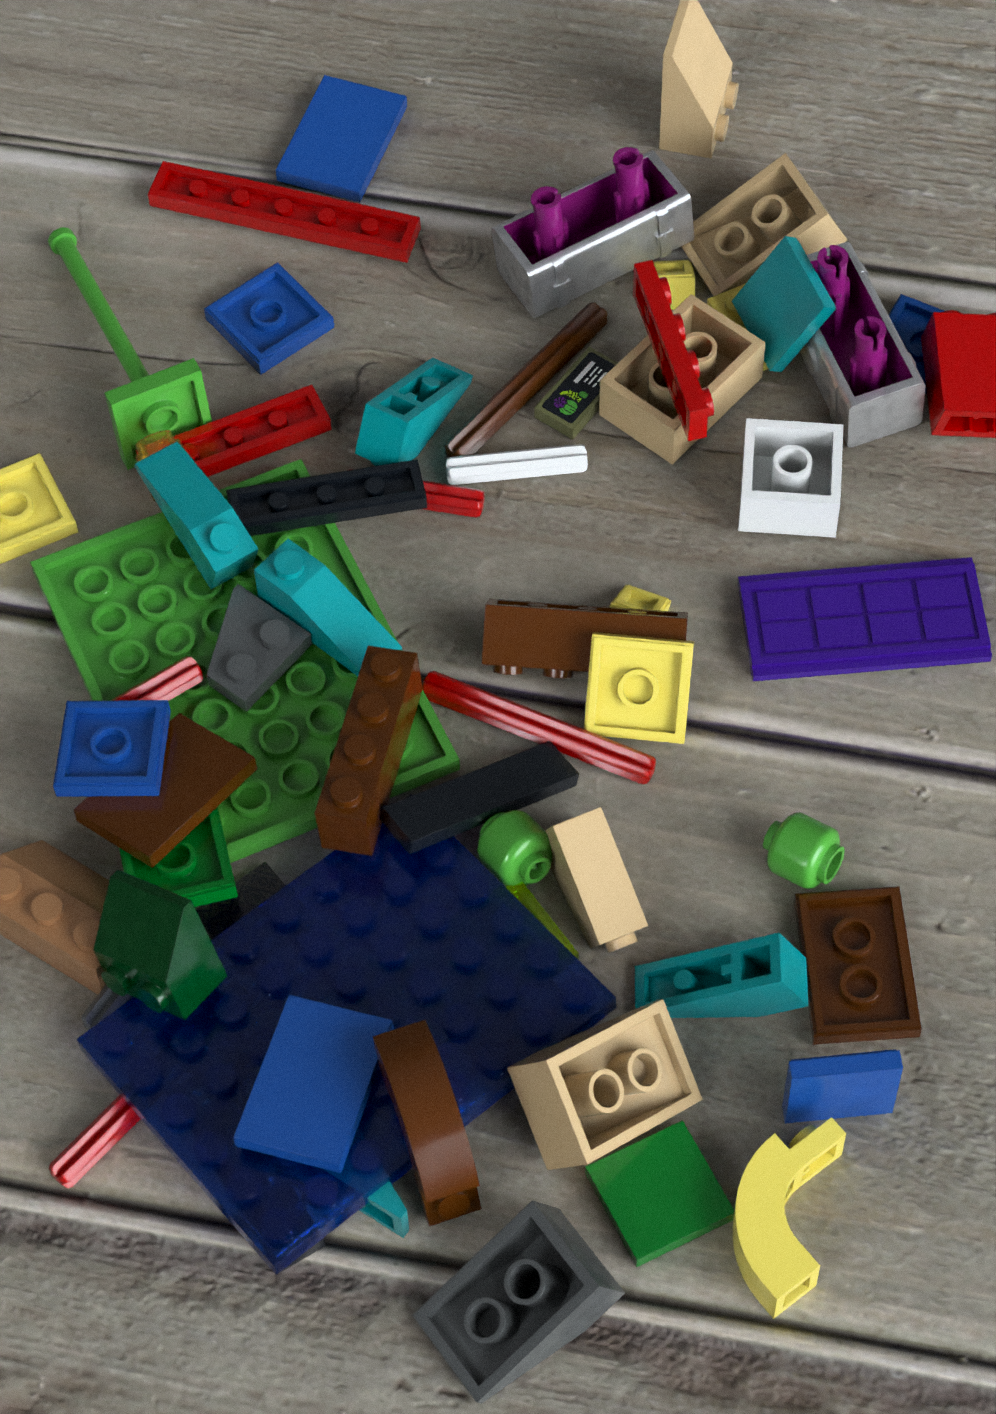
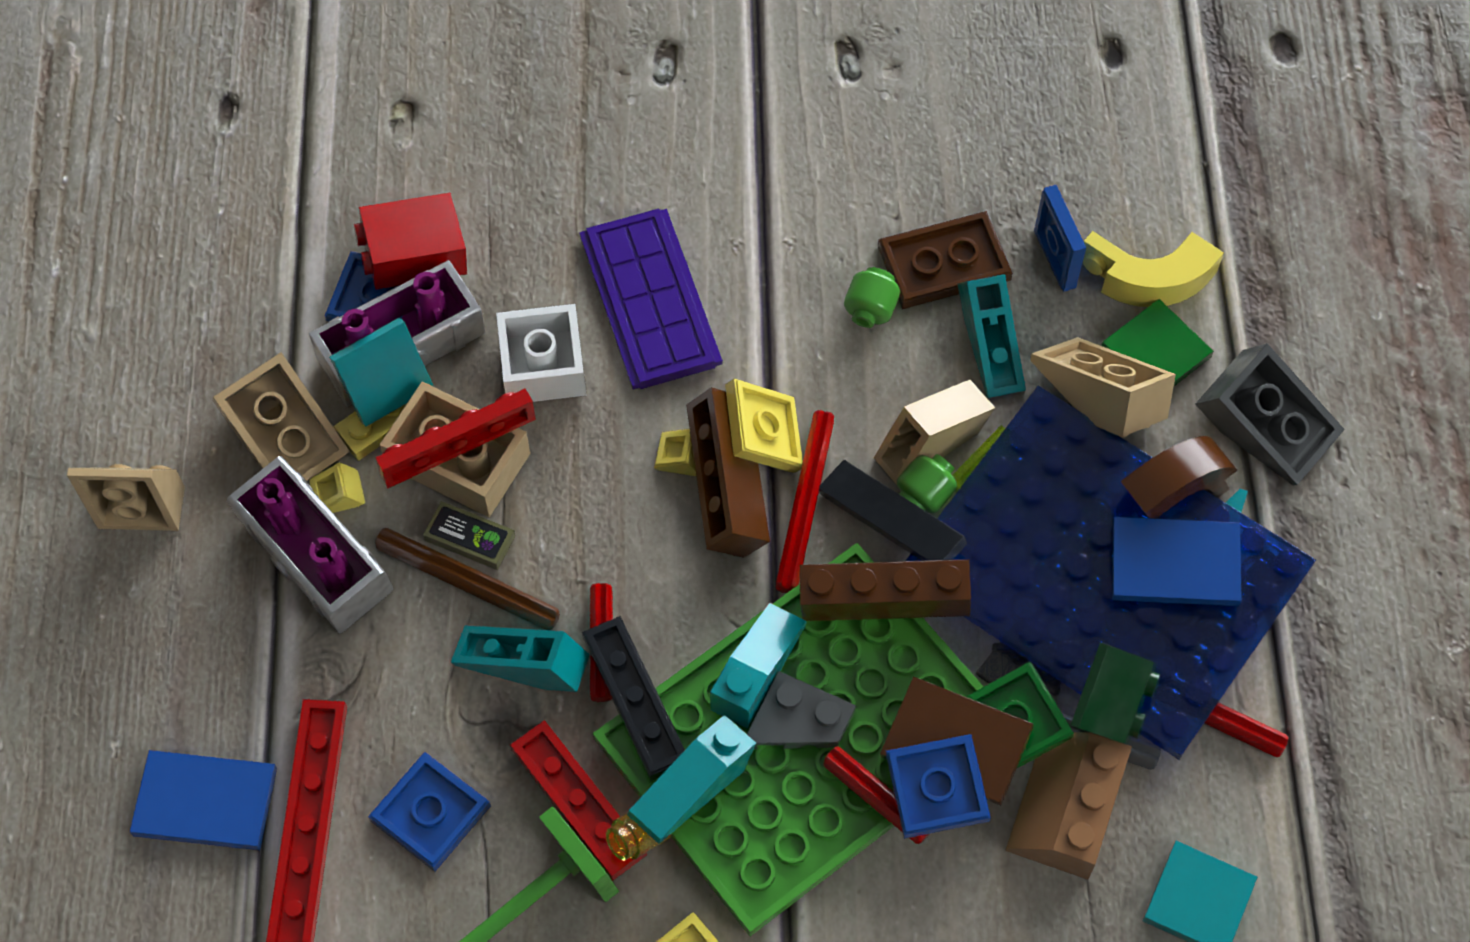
camera: 105 degrees left, 5 degrees up
white axle [446,444,588,485] -> none

